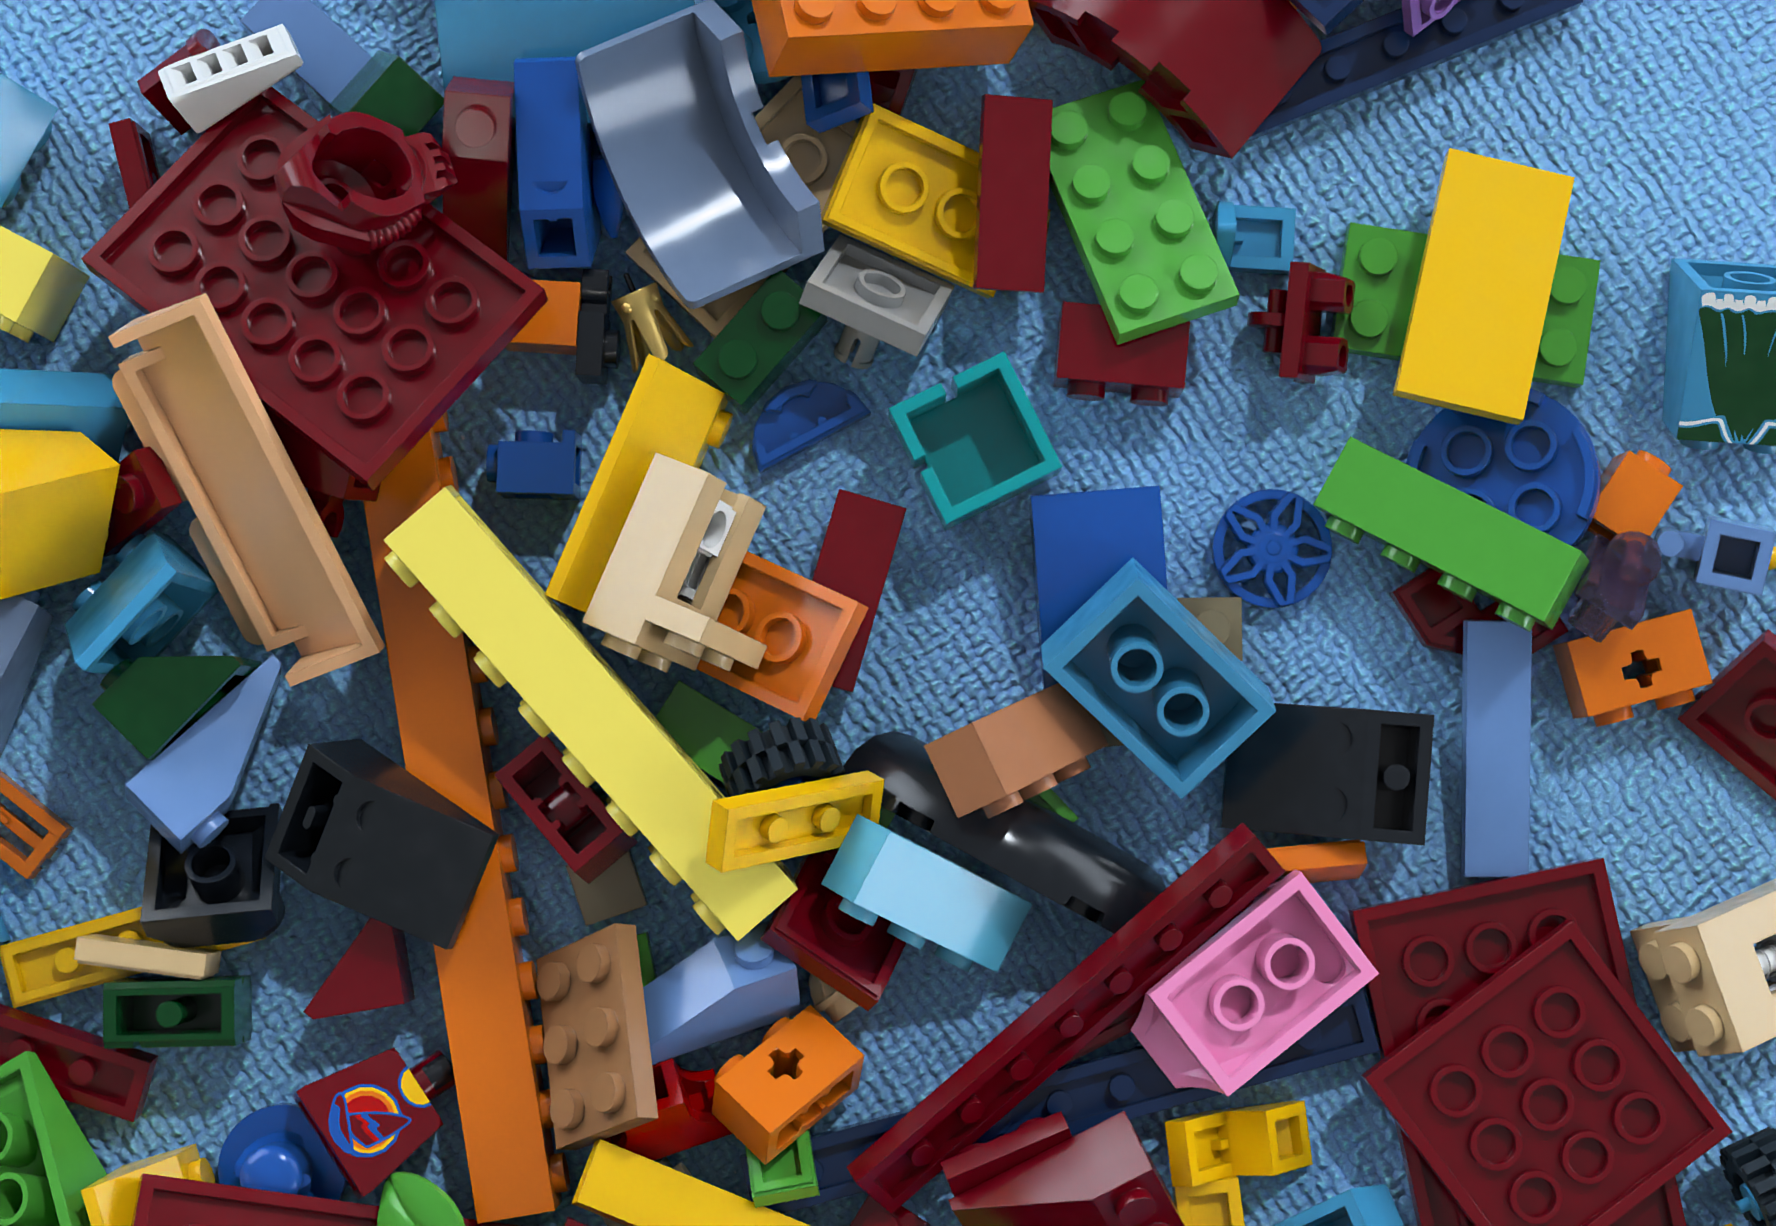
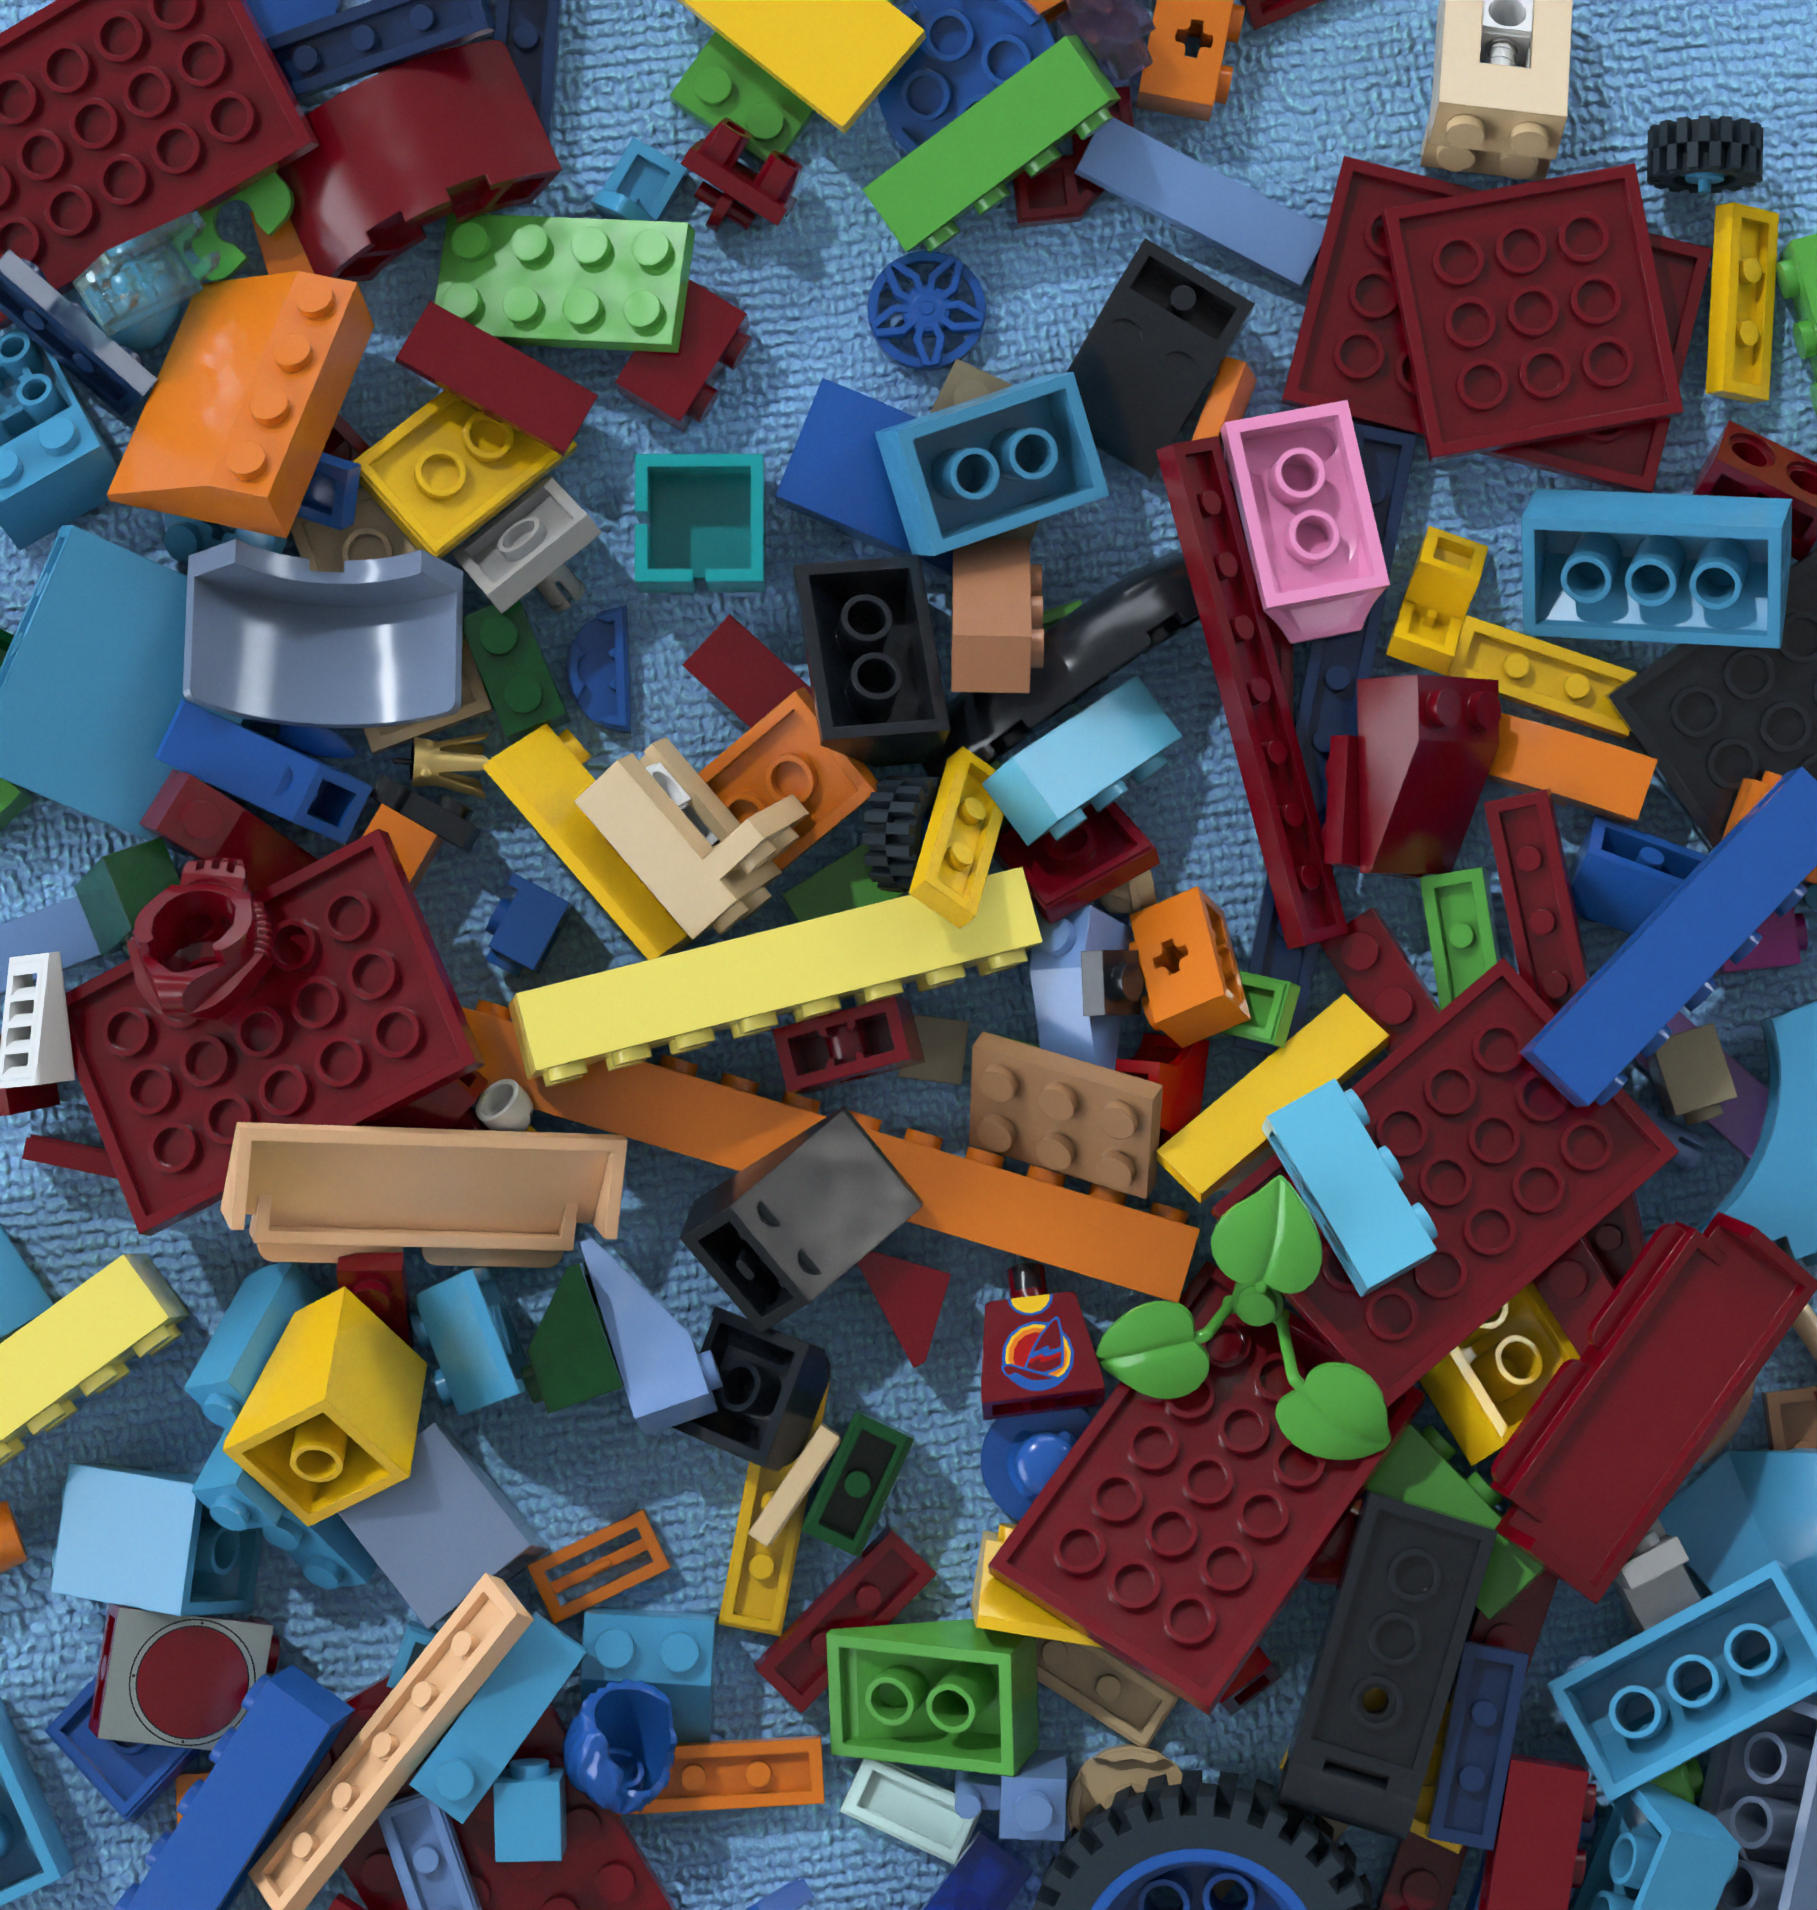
camera: 65 degrees left, 0 degrees up
none -> white hinge [476,1079,537,1132]
none -> black slope [792,555,950,767]
none -> black plate [1081,950,1143,1016]

